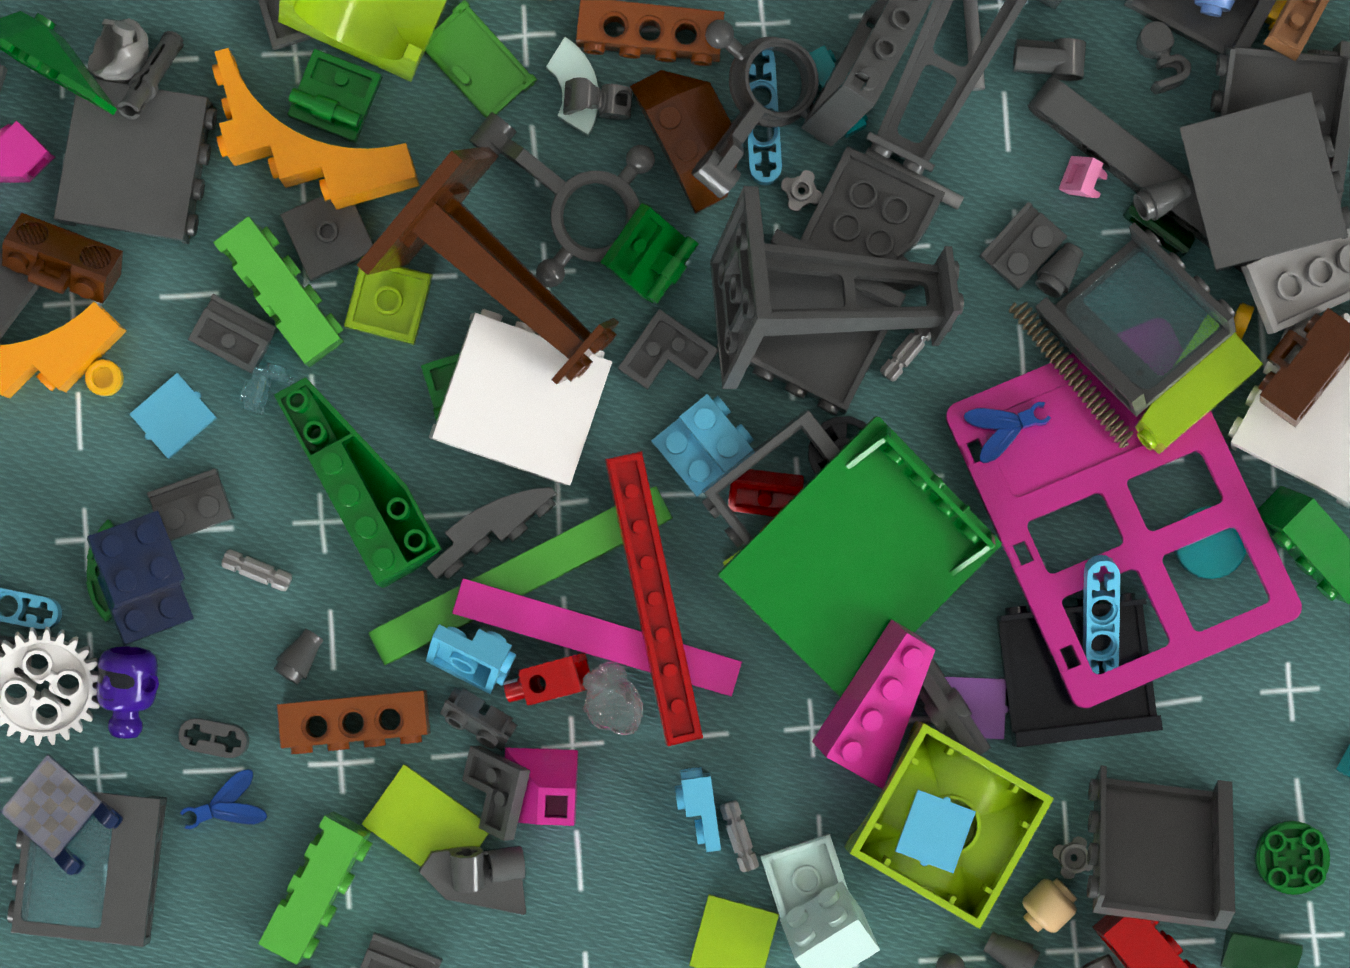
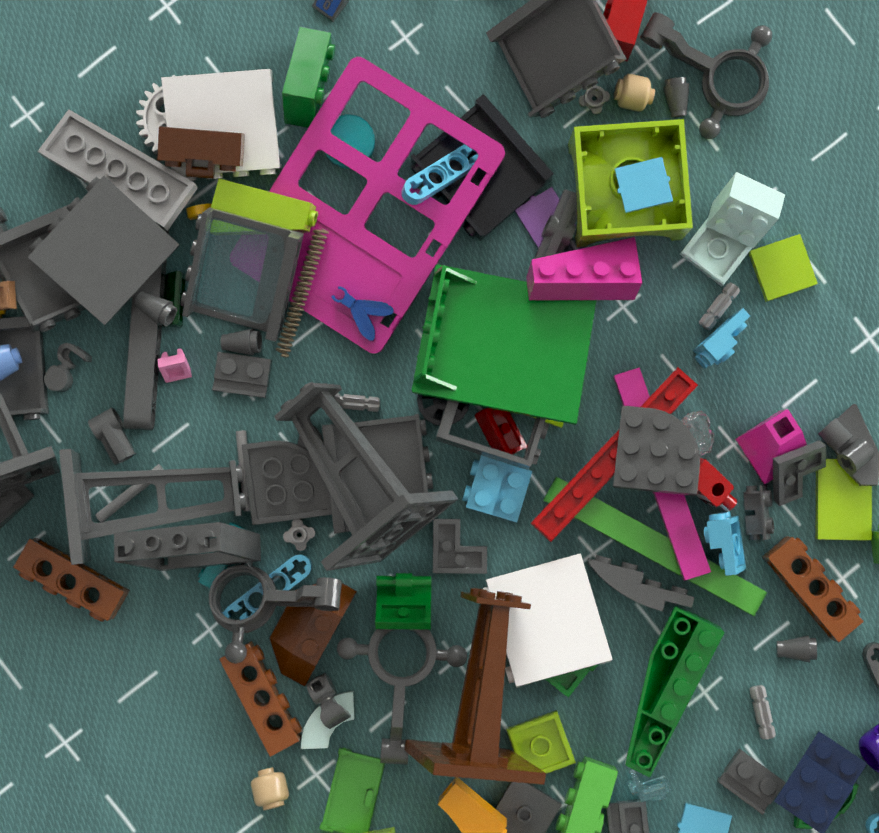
camera: 125 degrees left, 0 degrees up
none -> dark grey plate [613,406,700,496]

